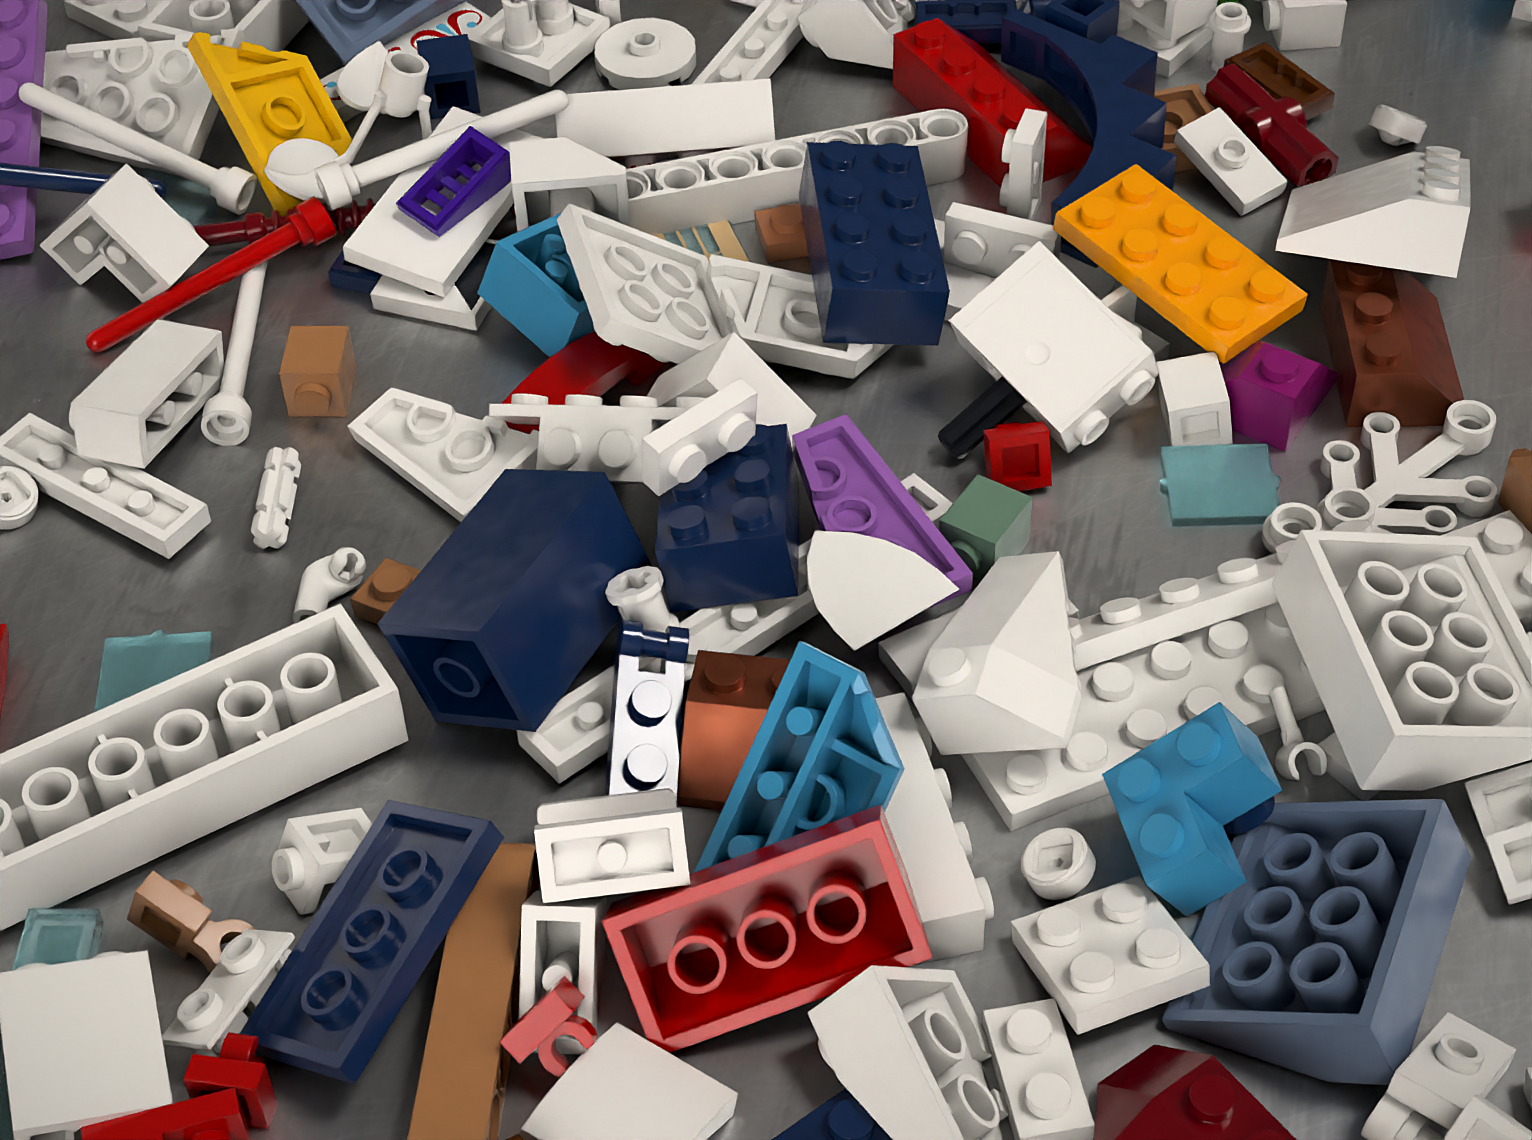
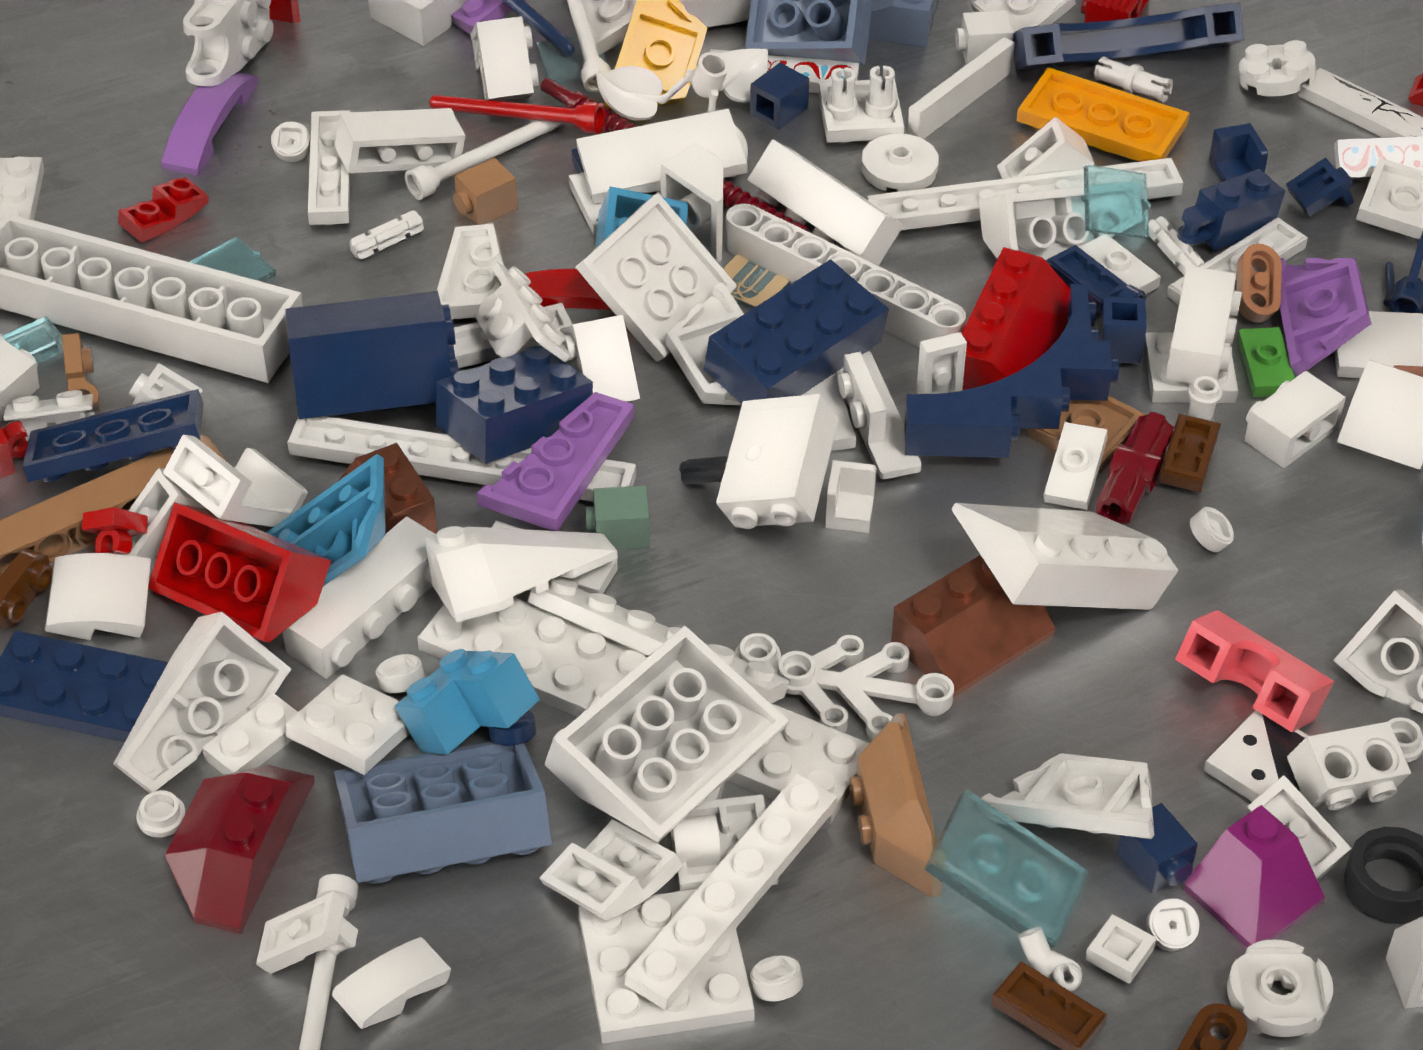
camera: 50 degrees right, 0 degrees up
white arm [292,547,366,623] -> none
white piece [314,90,568,211] -> none
dark purple slope [396,126,512,237] -> none
plate [604,619,689,802] -> none
white bush [605,566,681,632] -> none
white plate [642,378,758,496] -> none
white sticker [807,531,959,651] -> none
red tile [983,421,1052,491] -> none
light orange plate [1053,164,1308,364] -> none
white panel [1156,352,1233,454] -> none
clear light blue piece [1160,444,1281,527] -> none
magenta slope [1218,340,1338,452] -> none
white plate [1386,1012,1517,1130] -> none

